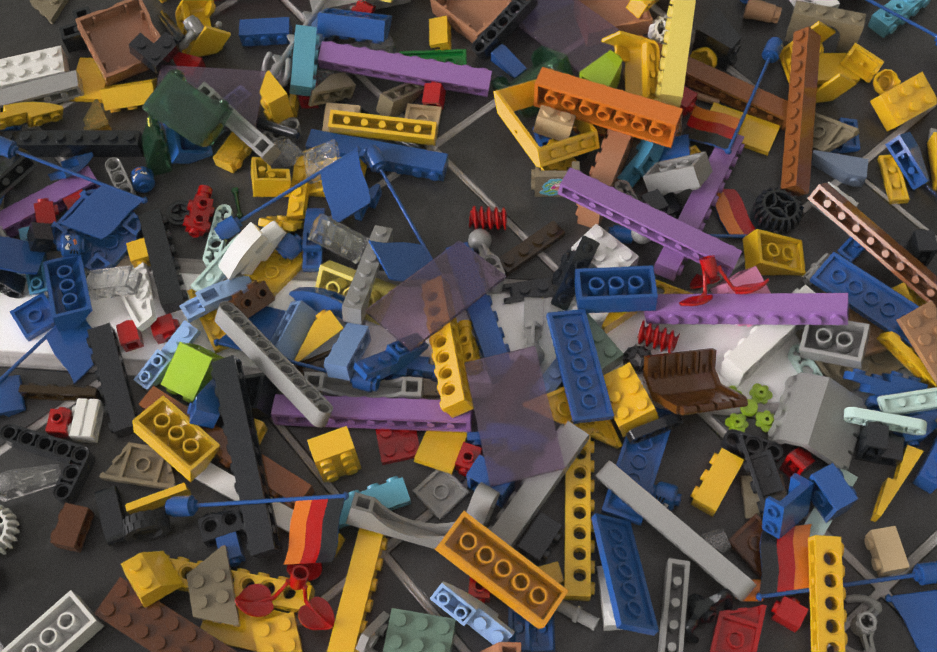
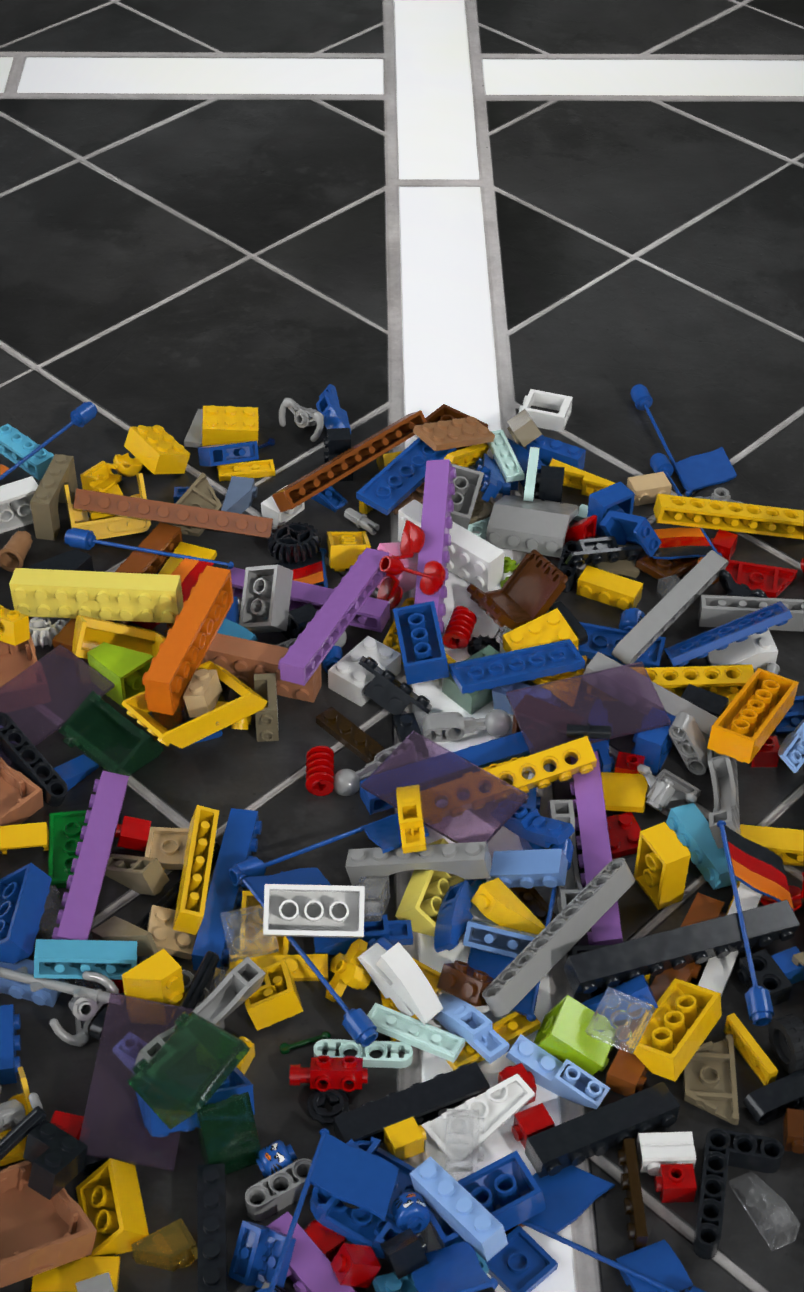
camera: 100 degrees left, 20 degrees down
none -> white brick [263,884,365,938]
none -> yellow slope [396,784,427,854]
none -> light blue brick [409,1156,508,1262]
none -> black axle [566,723,612,739]
none -> clear plate [585,987,655,1054]
none -> light grey piece [637,764,697,811]

